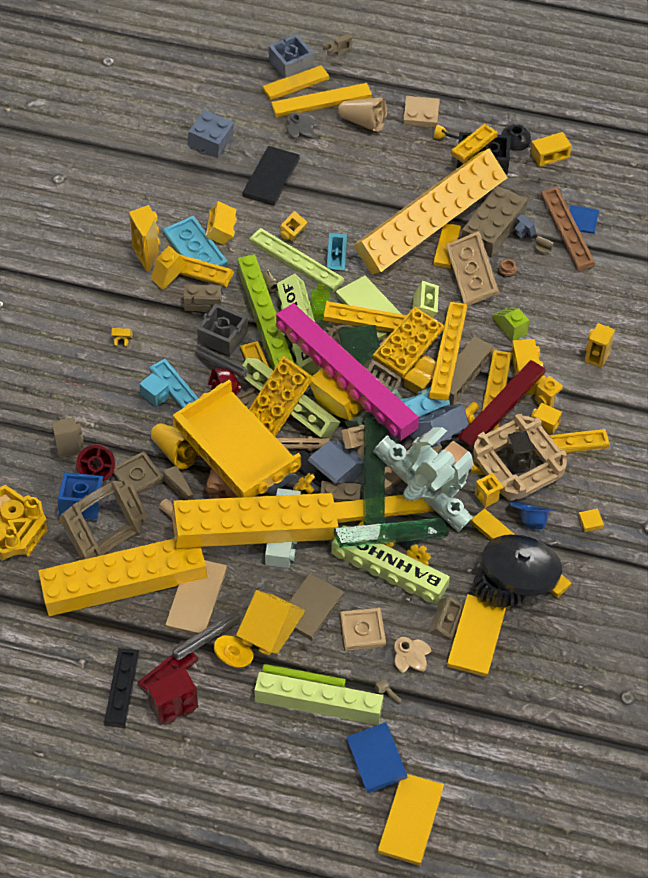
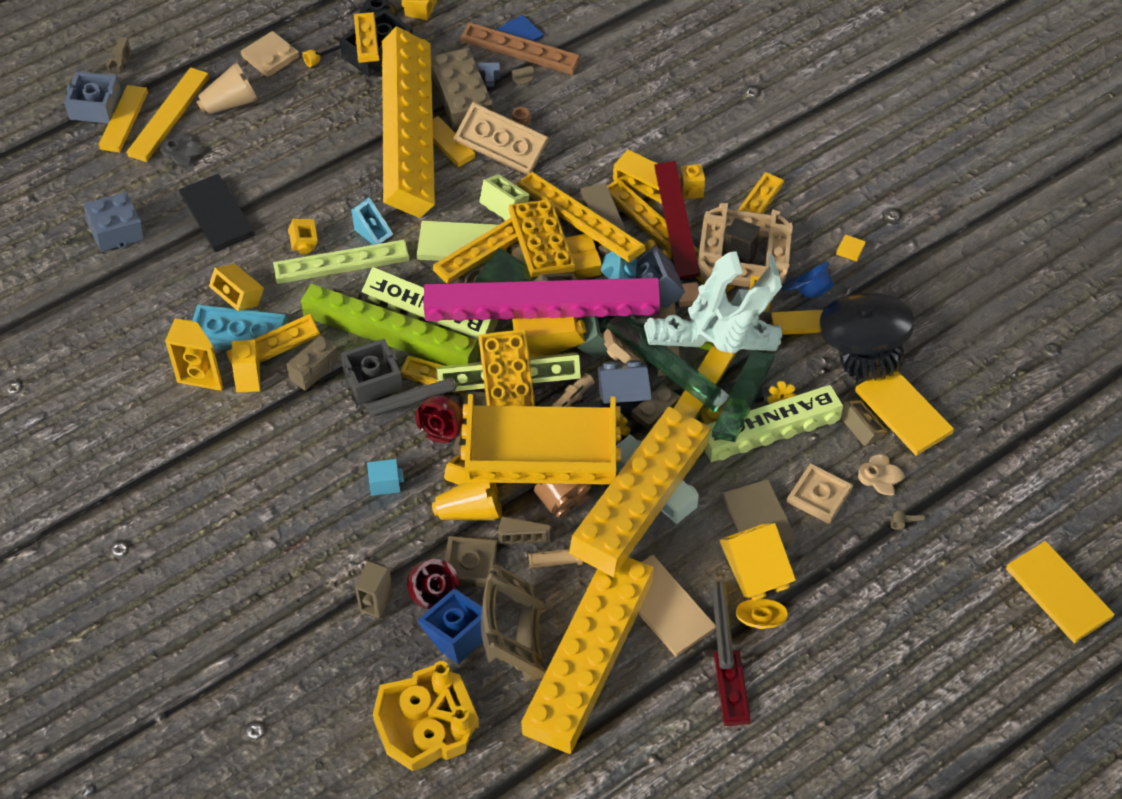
camera: 50 degrees left, 0 degrees up
black tile [104,648,139,728] -> none
yellow tile [111,328,133,347] -> none
dark red brick [147,668,198,725] -> none
medium azure tile [149,359,199,409] -> none
yellowish green brick [254,672,383,725] -> none
lime bar [263,664,346,687] -> none
clear neon green plate [311,284,330,320] -> none
blue tile [347,722,408,793] -> none
lime slope [492,308,530,342] -> none
yellow brick [531,403,562,435] -> none
yellow brick [585,323,615,368] -> none

